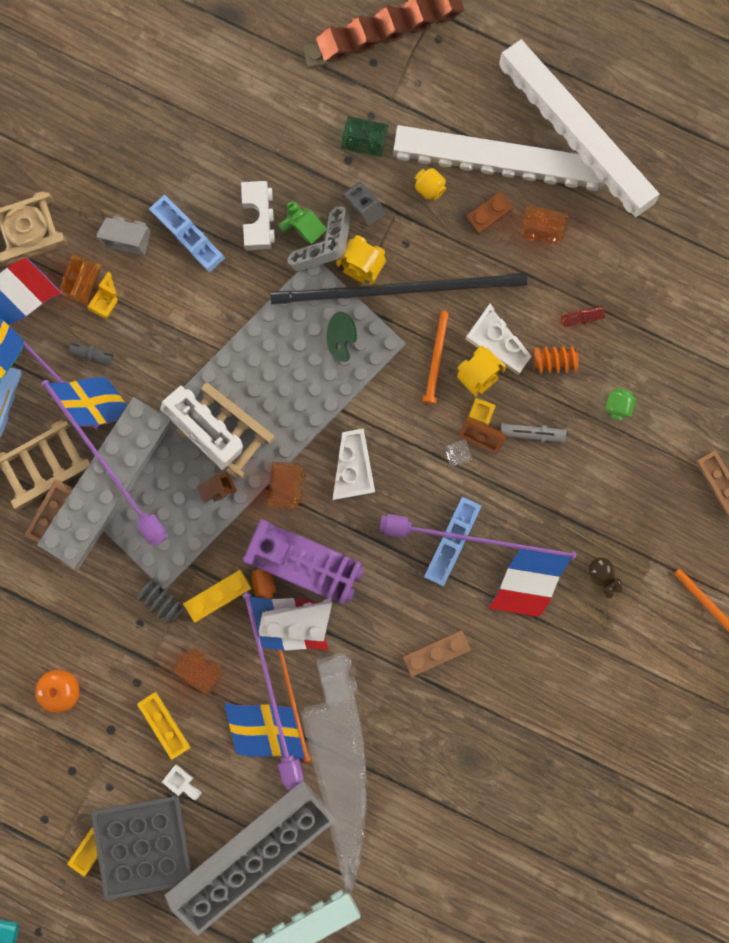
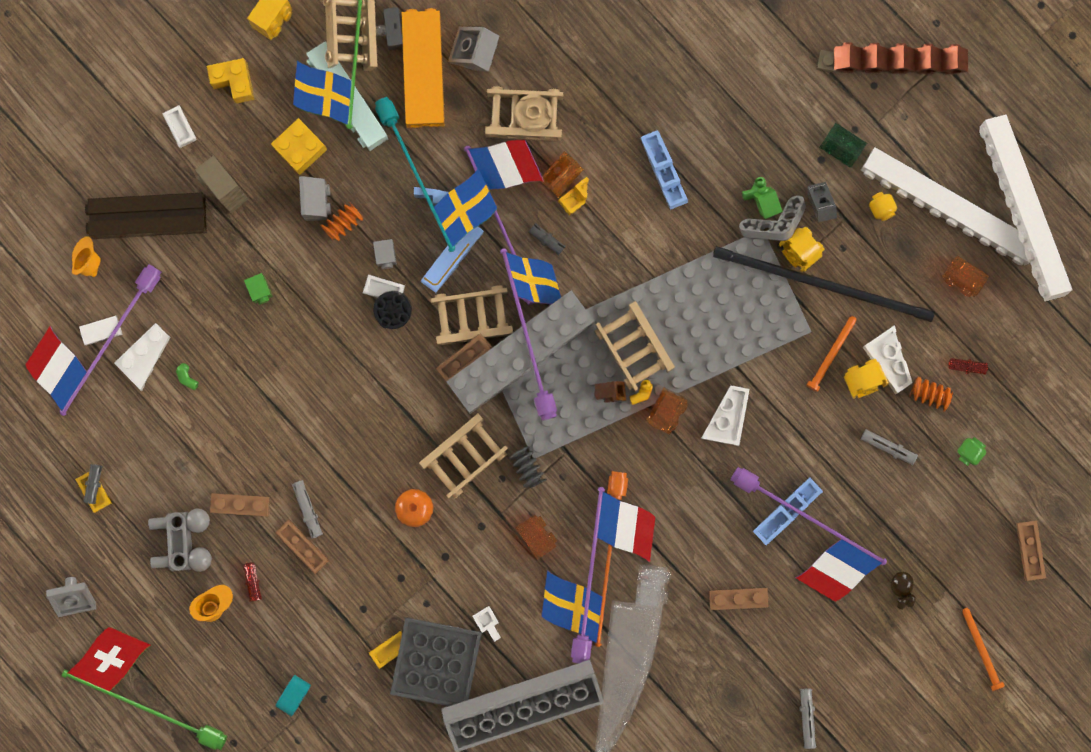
camera: 20 degrees right, 0 degrees up
light grey slope [97,216,151,256] -> none
yellow plate [137,692,191,760] -> none
white brick [160,386,243,470] -> none
yellow brick [184,570,253,623] -> none
white arch [241,181,275,250] -> none
medium lavender brick [243,519,364,605] -> none
white wing [259,599,332,641] -> none
dark green piece [327,311,357,362] -> none
clear tile [444,439,472,466] -> none
dark orange plate [458,416,507,455] -> none
dark orange plate [466,191,513,235] -> none
yellow tile [469,398,496,426] -> none
none -> tan fence [419,414,508,499]
none -> yellow arm [629,380,653,405]
none -> light grey pin [799,688,816,749]

